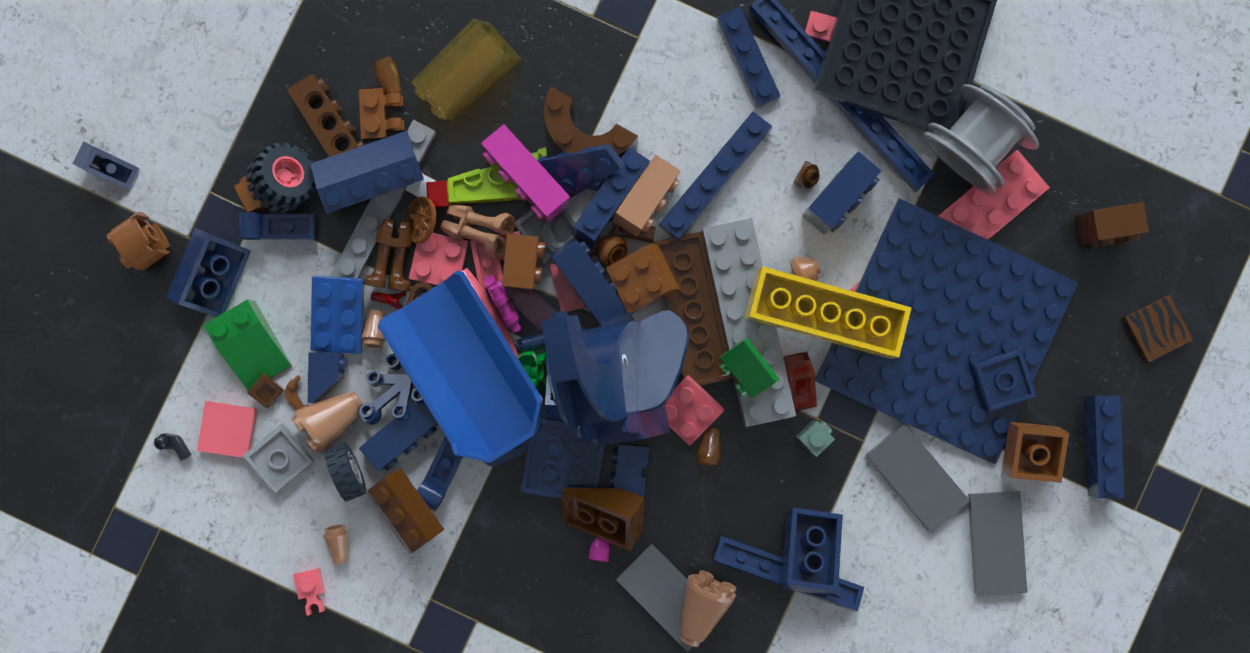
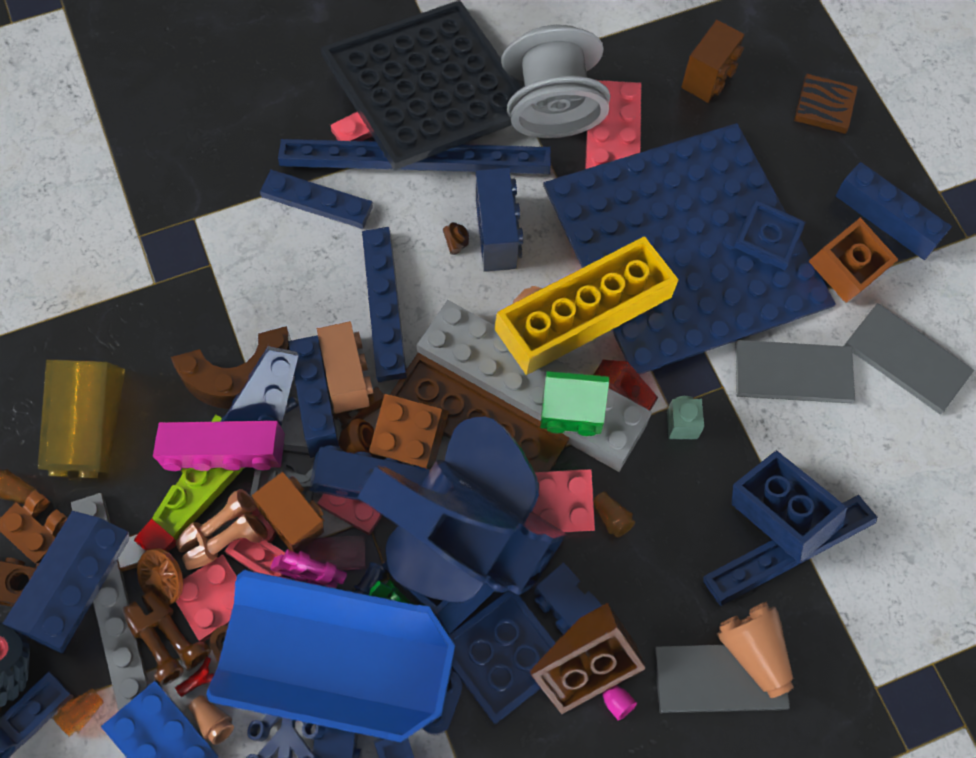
camera: 50 degrees left, 20 degrees down
none -> clear orange cone [52,688,105,737]

